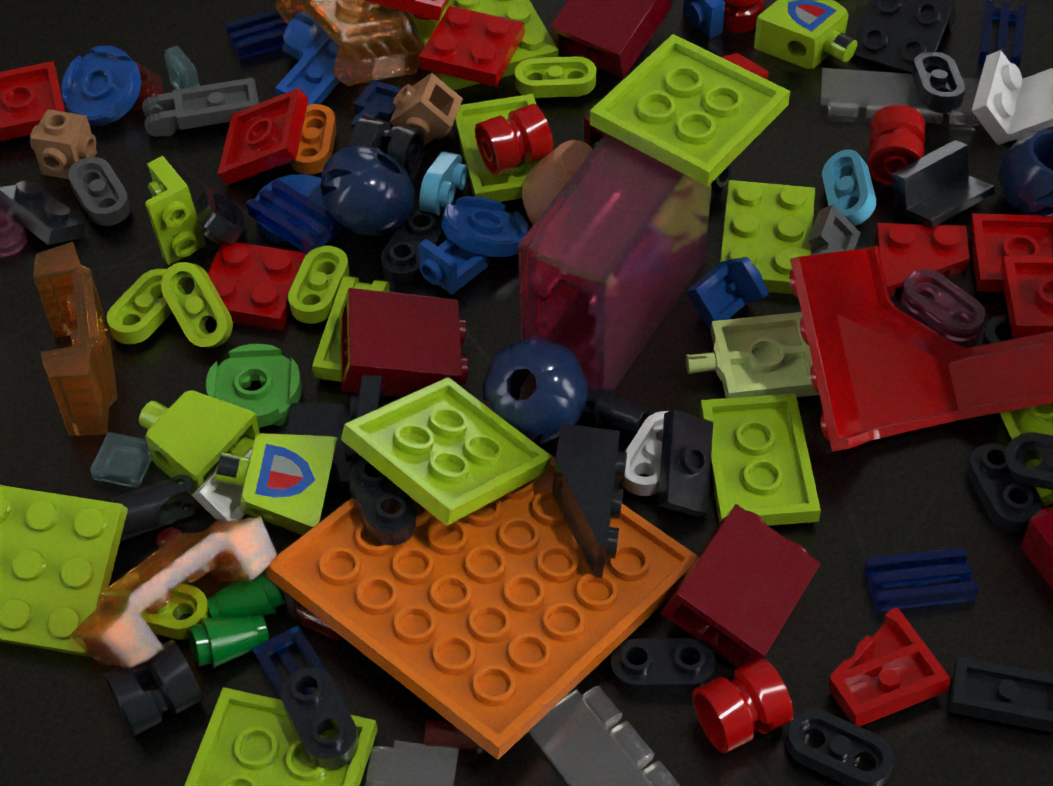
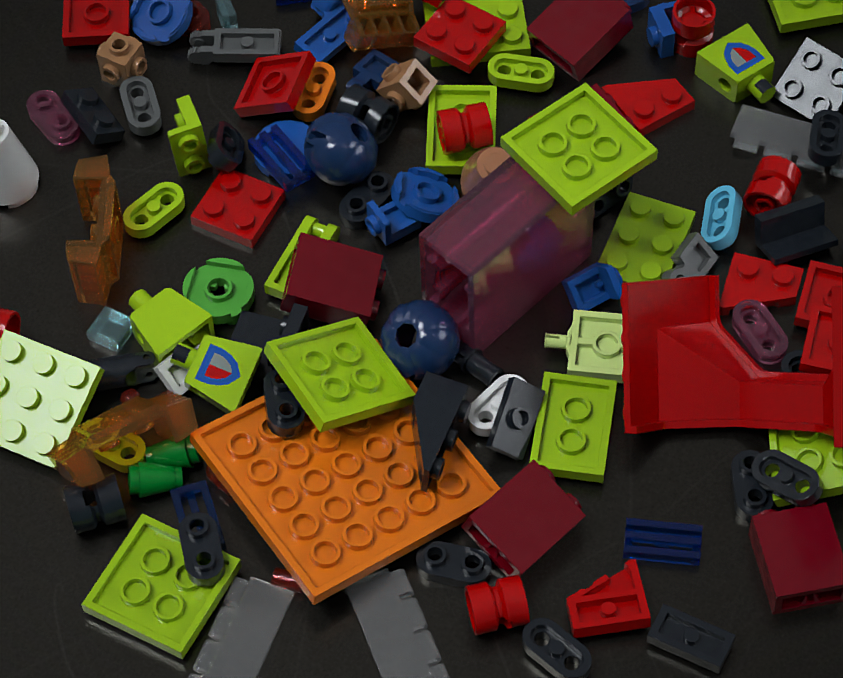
camera: 15 degrees right, 5 degrees up
lime plate [161,262,233,348] -> none
lime plate [288,246,349,324] -> none
medium azure plate [419,152,468,215] -> none

